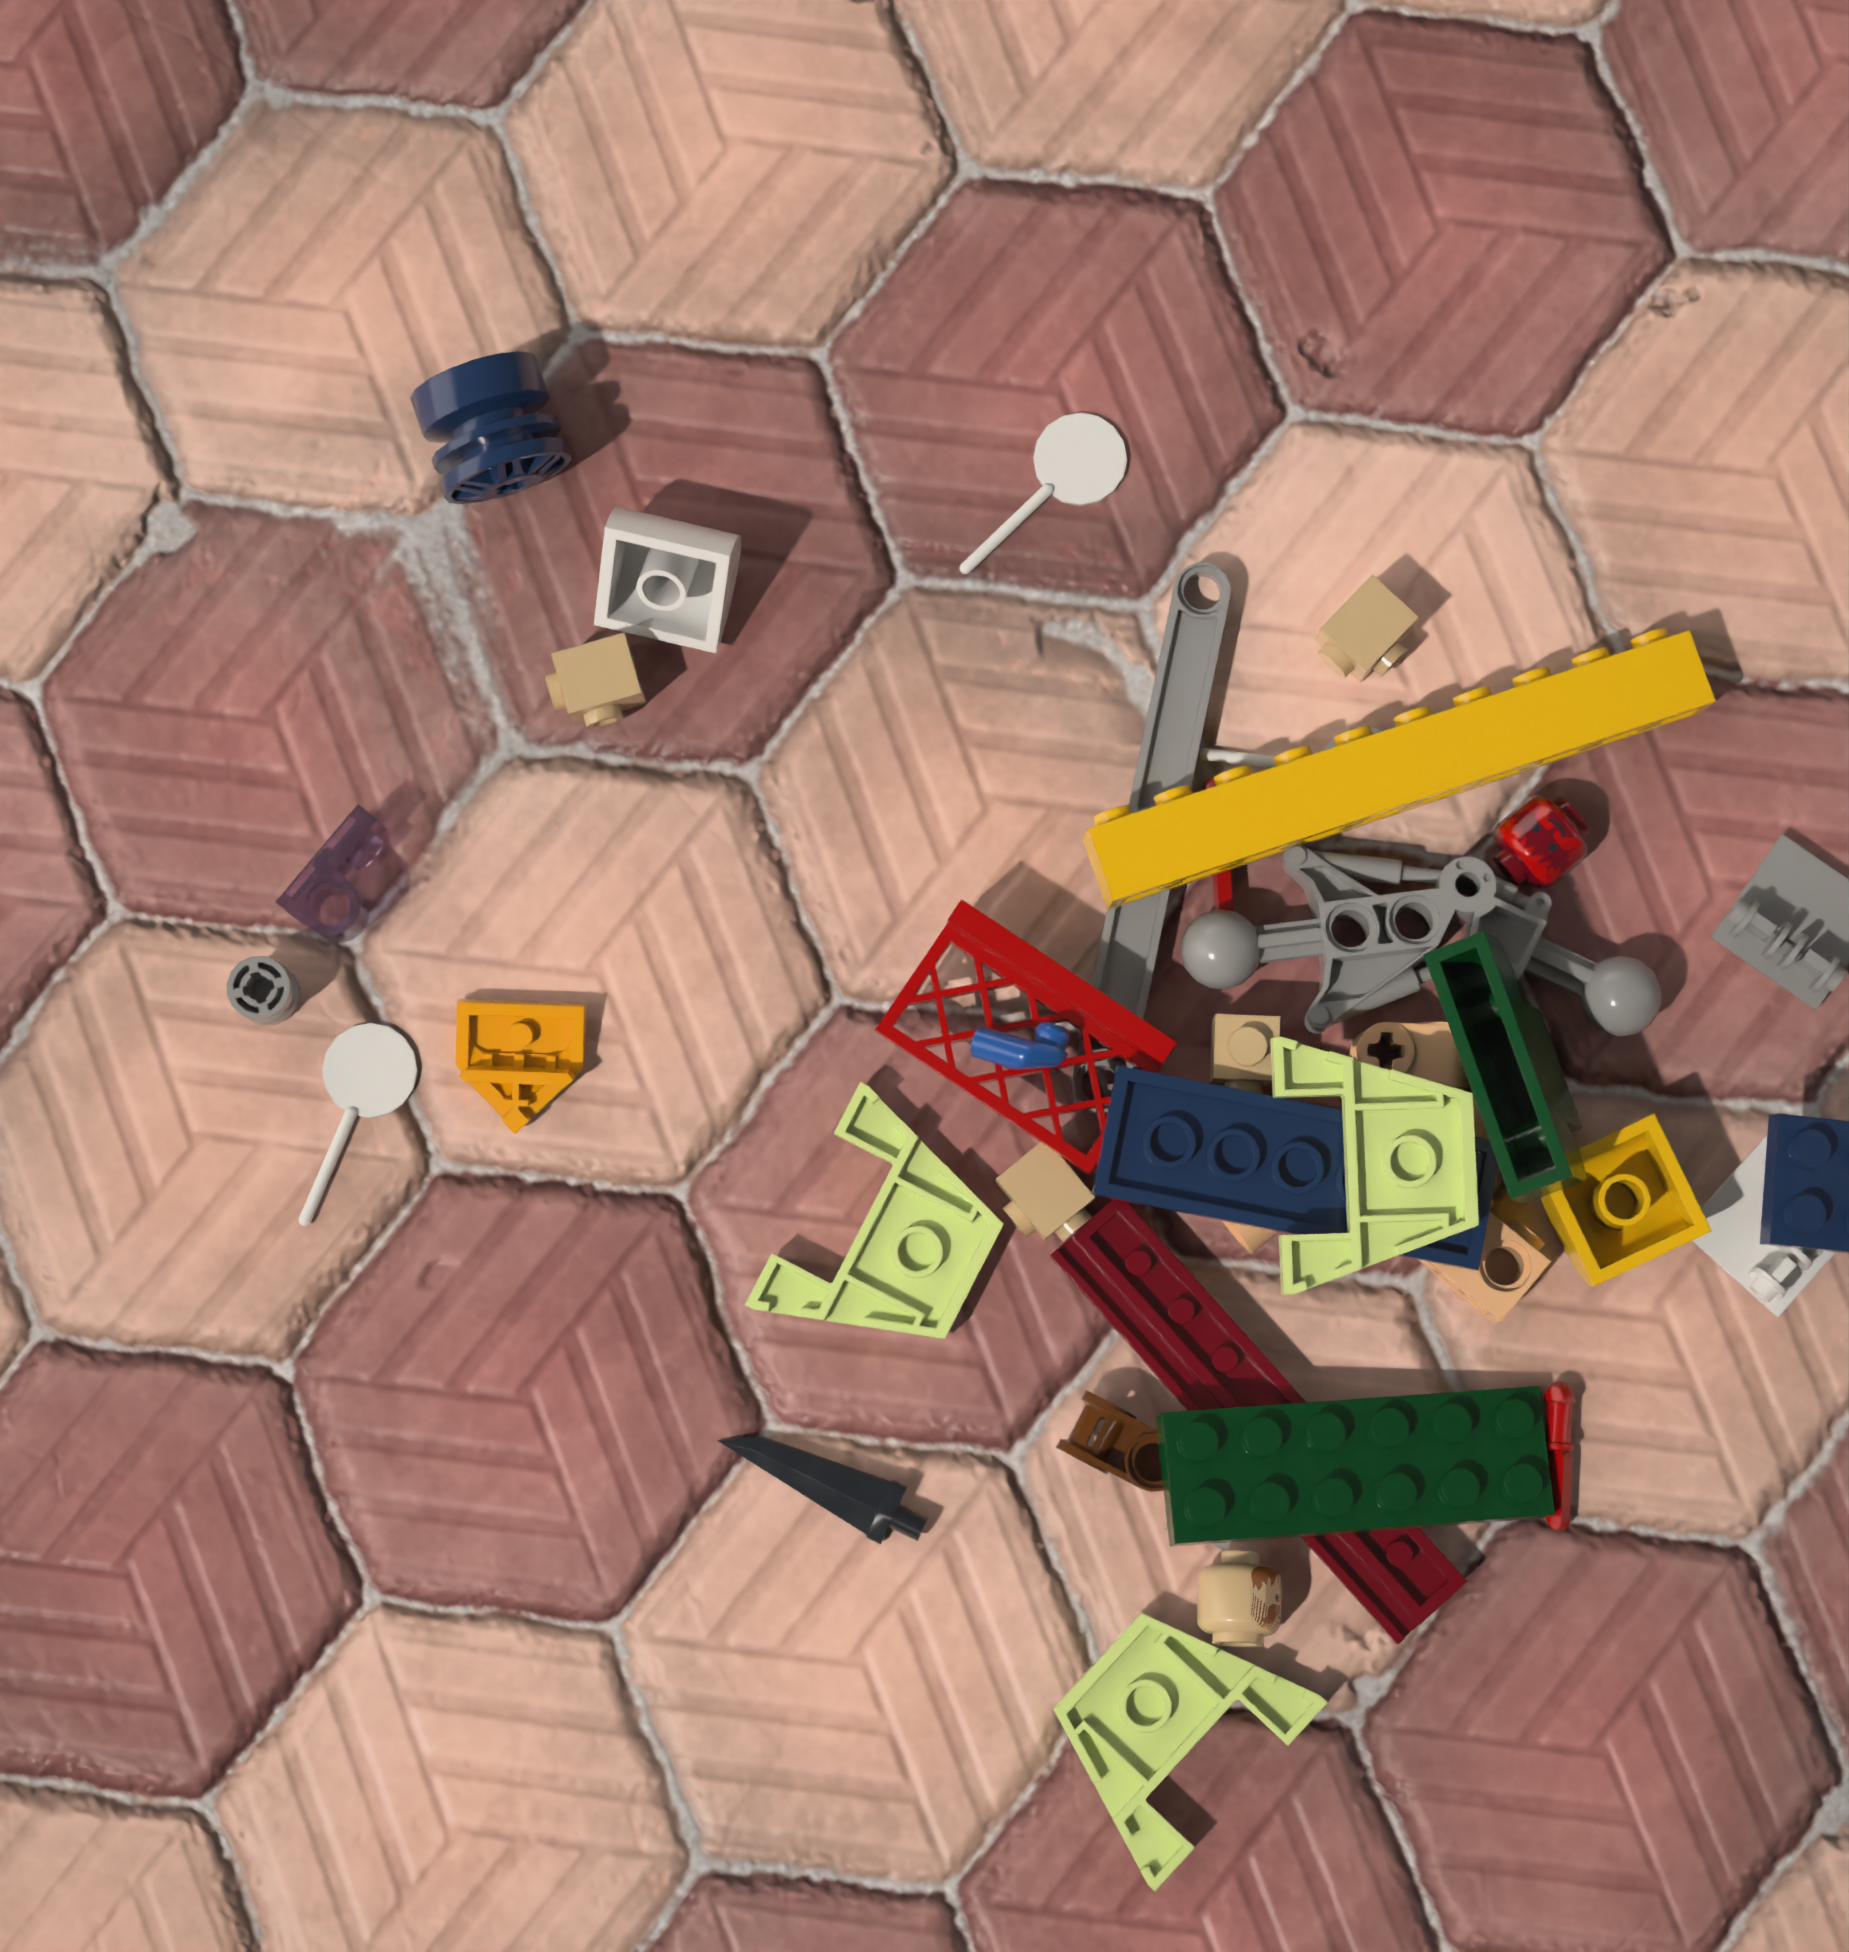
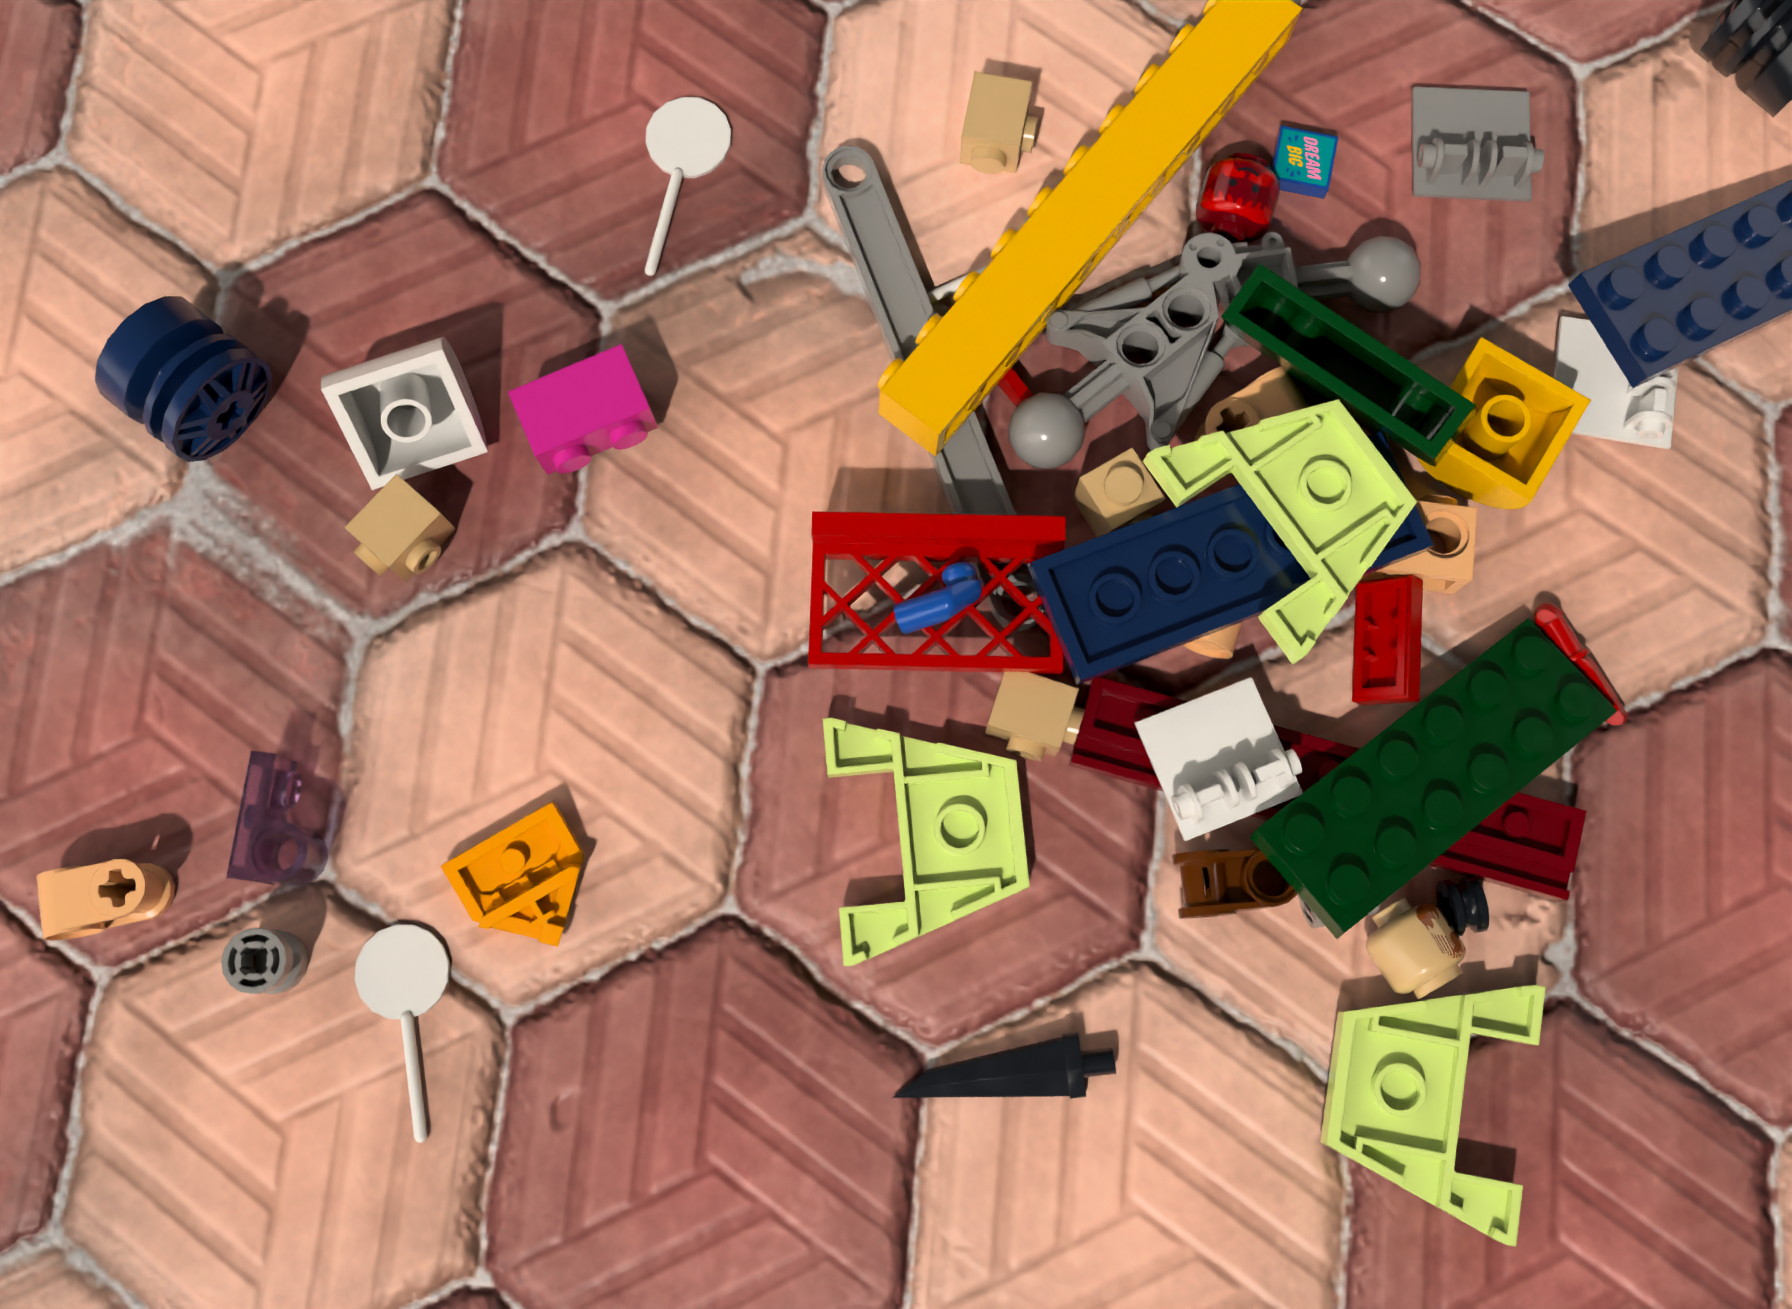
camera: 35 degrees left, 5 degrees down
none -> light nougat piece [36,859,175,941]
none -> dark pink brick [508,344,658,475]
none -> white hinge [1134,677,1303,841]
none -> tile [1271,125,1338,199]
none -> red plate [1352,575,1423,706]
none -> black bush [1436,875,1489,936]

